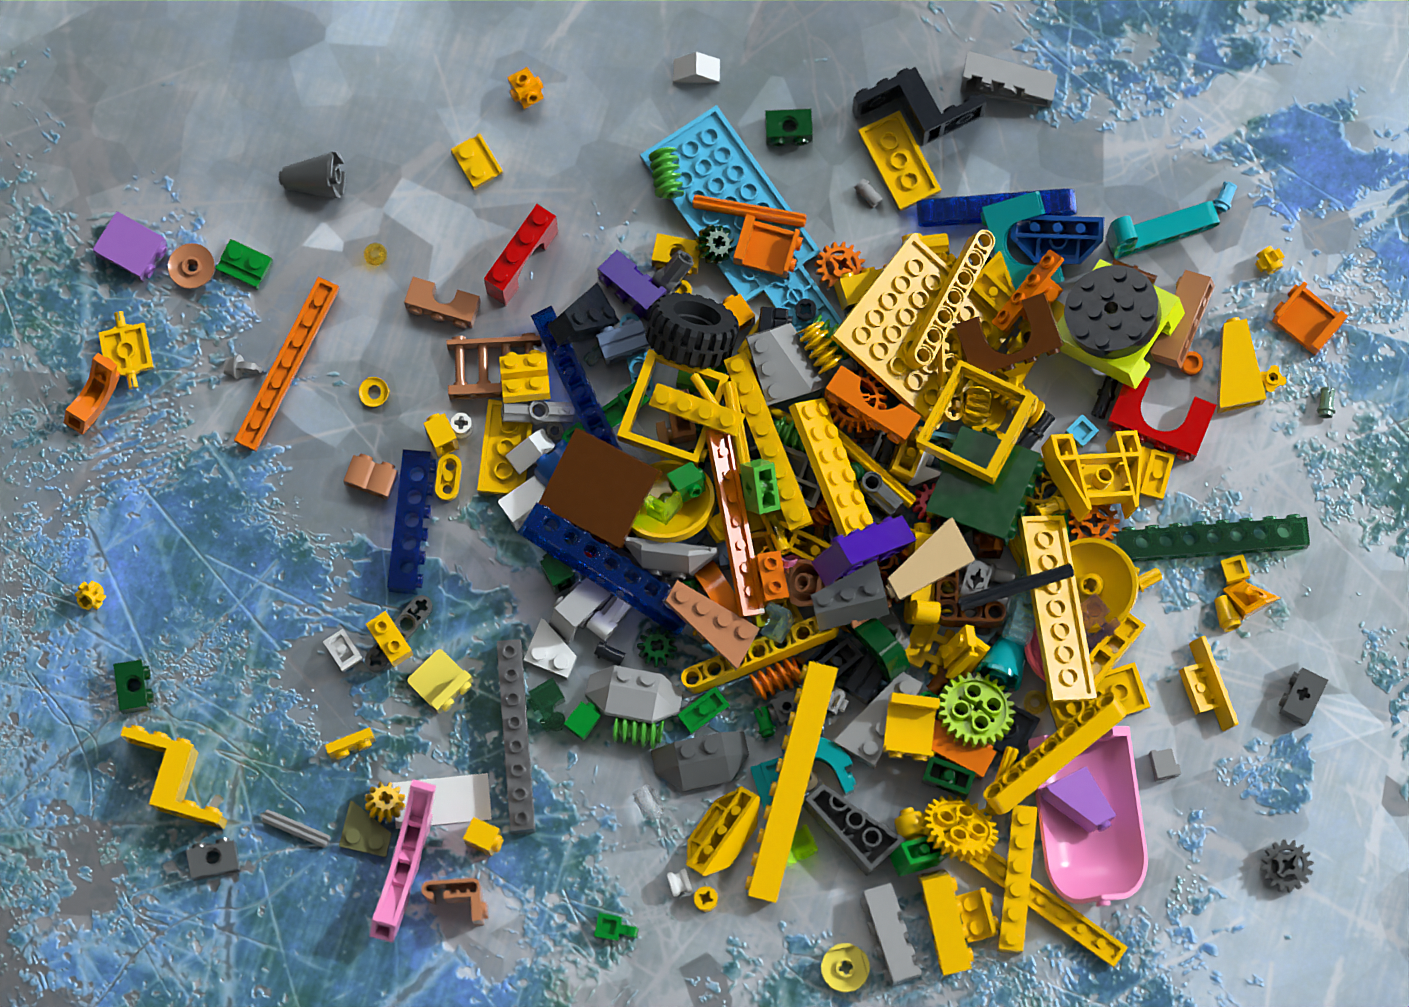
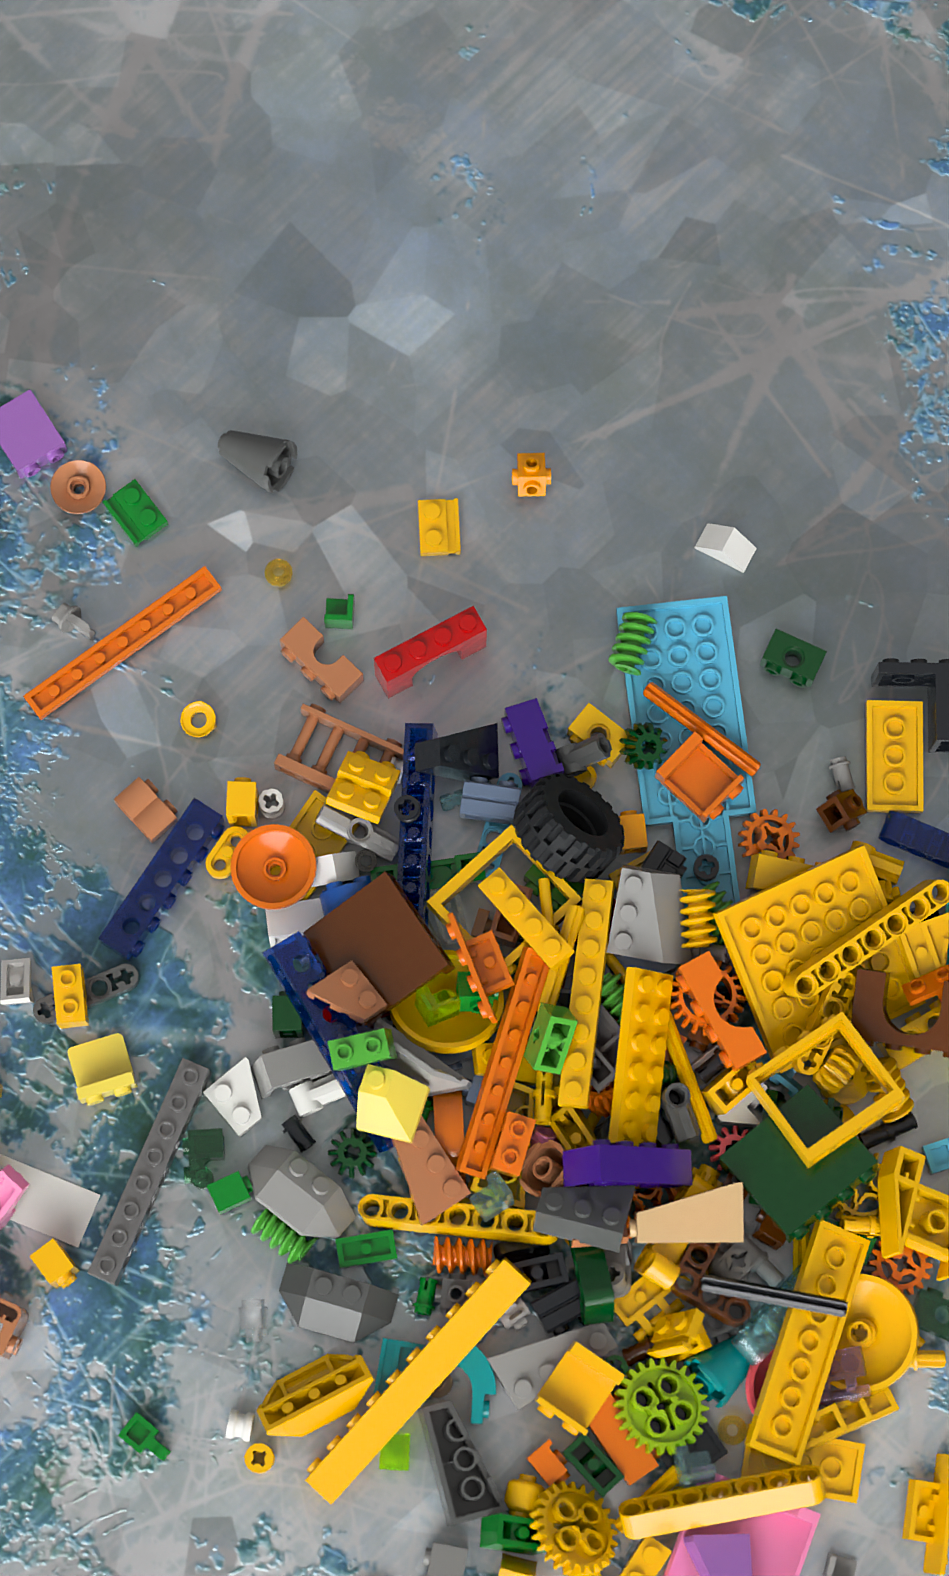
camera: 25 degrees right, 0 degrees up
none -> orange dish [230,824,317,910]
none -> nougat wing [306,960,387,1024]
none -> green panel [324,594,355,629]
none -> bright green brick [328,1028,397,1071]
none -> light yellow slope [356,1064,430,1143]
none -> black bush [394,795,421,824]
none -> orange bracket [445,912,515,1024]
none -> orange brick [526,1439,571,1486]
none -> clear light blue panel [674,1445,716,1486]
none -> reddish brown brick [816,789,867,833]

